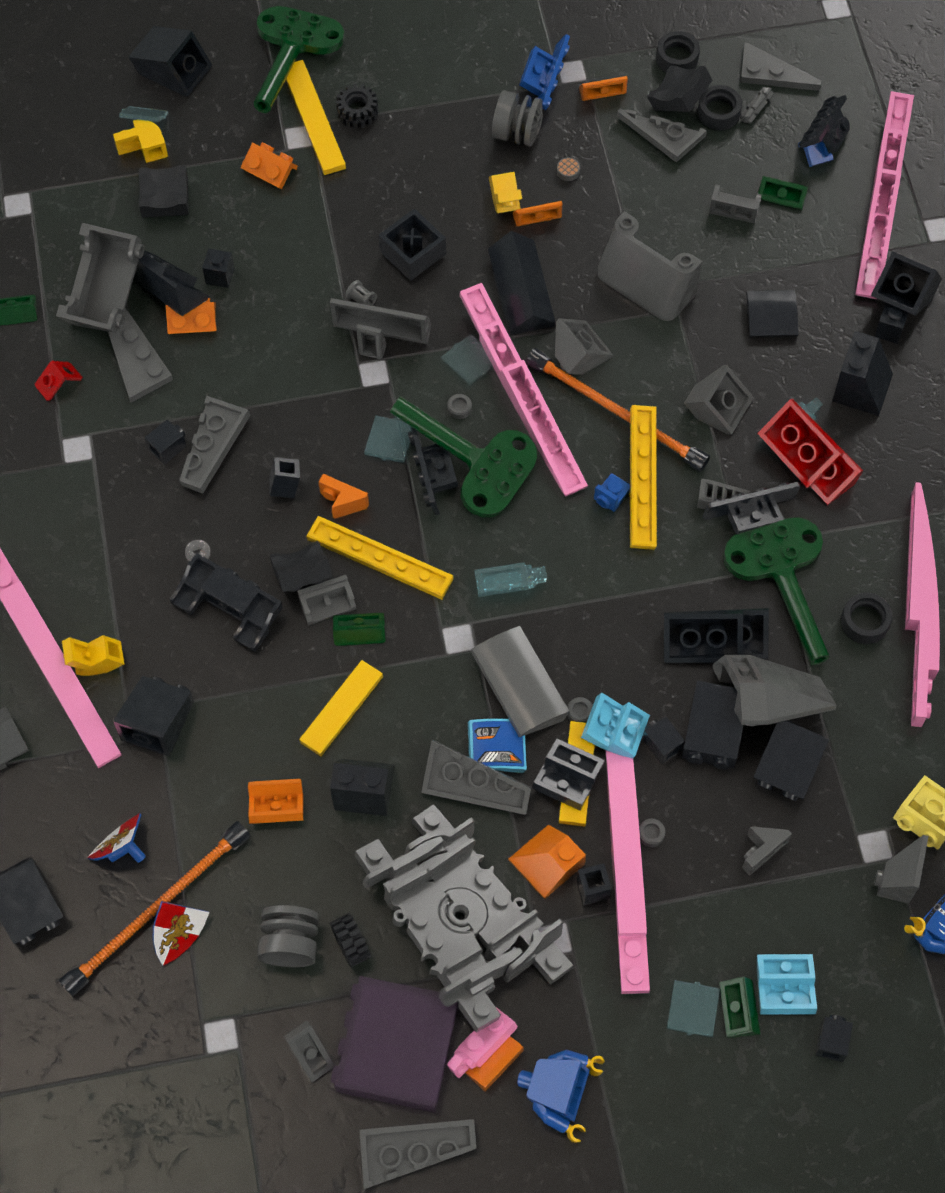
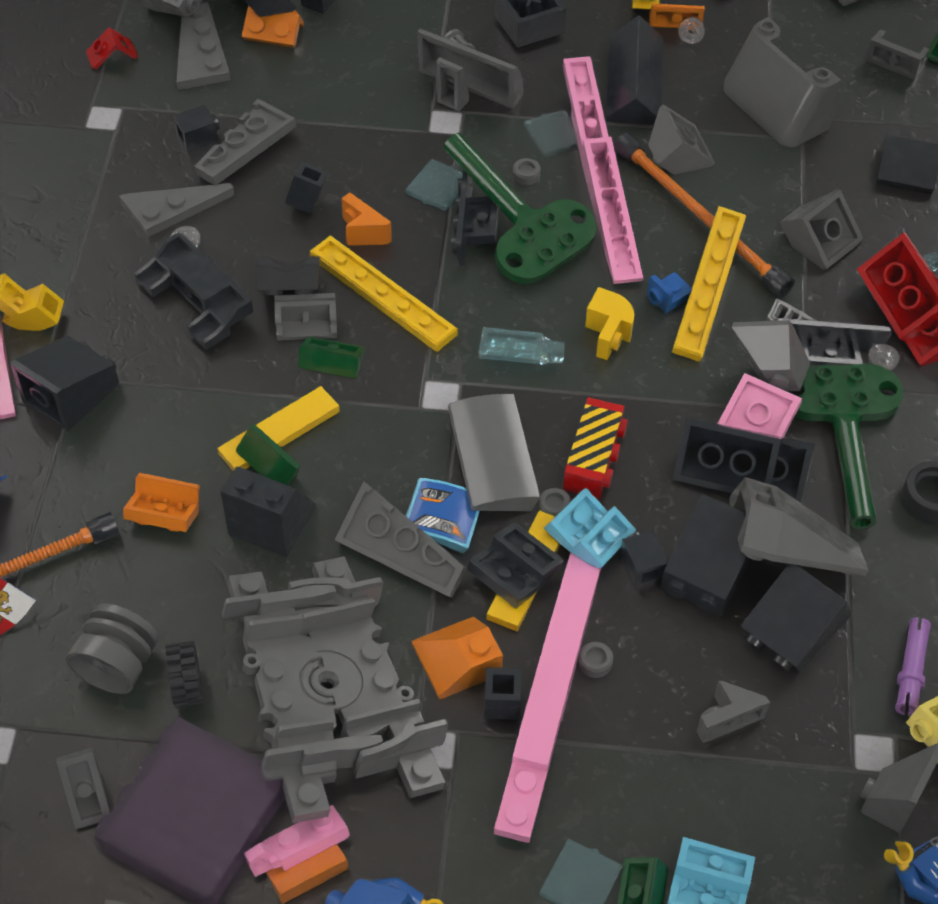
camera: 15 degrees right, 10 degrees down
none -> dark grey wing [119,183,235,237]
none -> dark green slope [236,424,300,486]
none -> brick [563,397,628,499]
none -> yellow brick [585,287,634,360]
none -> clear plate [678,18,705,44]
none -> bright pink plate [718,373,802,437]
none -> dark grey slope [732,320,810,391]
none -> clear plate [868,344,899,371]
none -> medium lavender pin [895,618,931,716]

